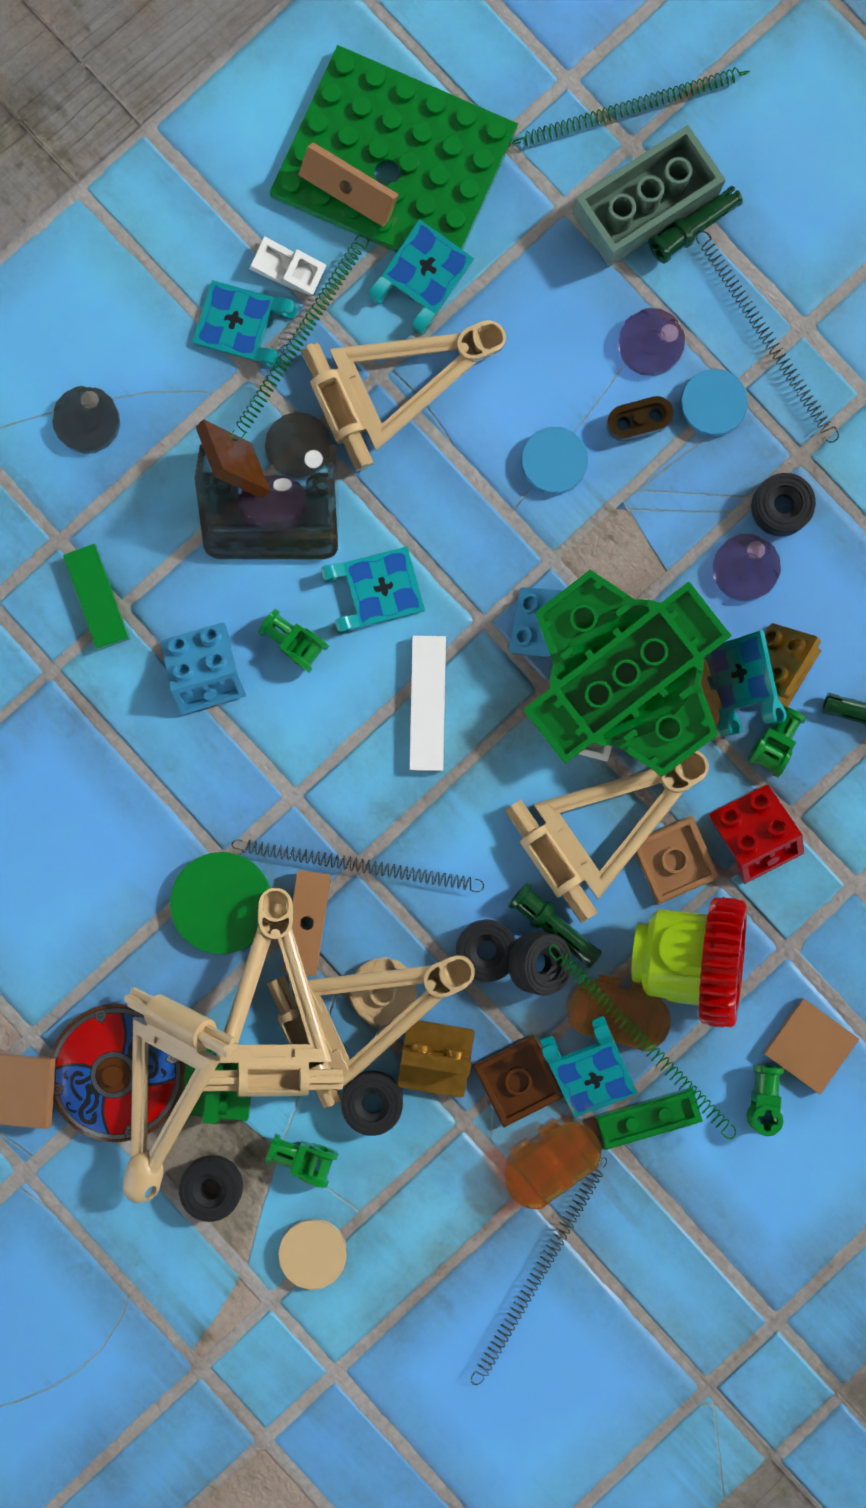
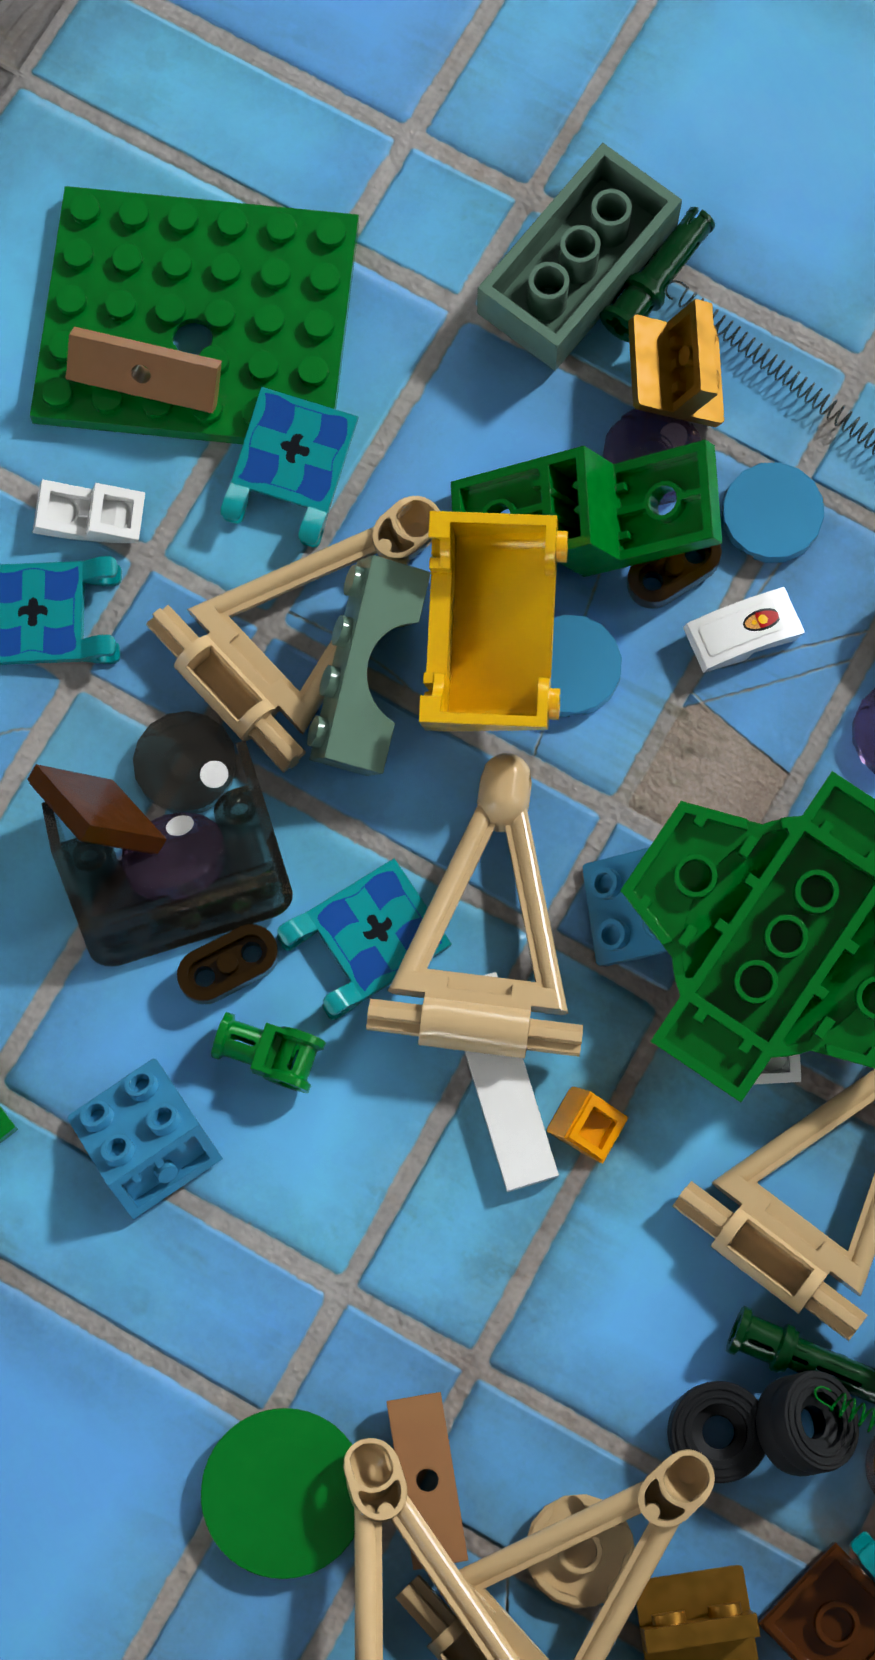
camera: 15 degrees left, 10 degrees down
green piece [231,235,369,441] -> none
clear smoke piece [231,839,484,892] -> none
green piece [512,67,750,146] -> none
none -> dark brown plate [177,924,279,1004]
none -> sand green arch [307,555,431,776]
none -> tan piece [366,753,583,1059]
none -> yellow windscreen [419,511,568,731]
none -> green bracket [451,439,722,577]
none -> light orange slope [547,1086,629,1164]
none -> pearl gold bracket [628,299,724,427]
none -> white slope [683,587,805,673]

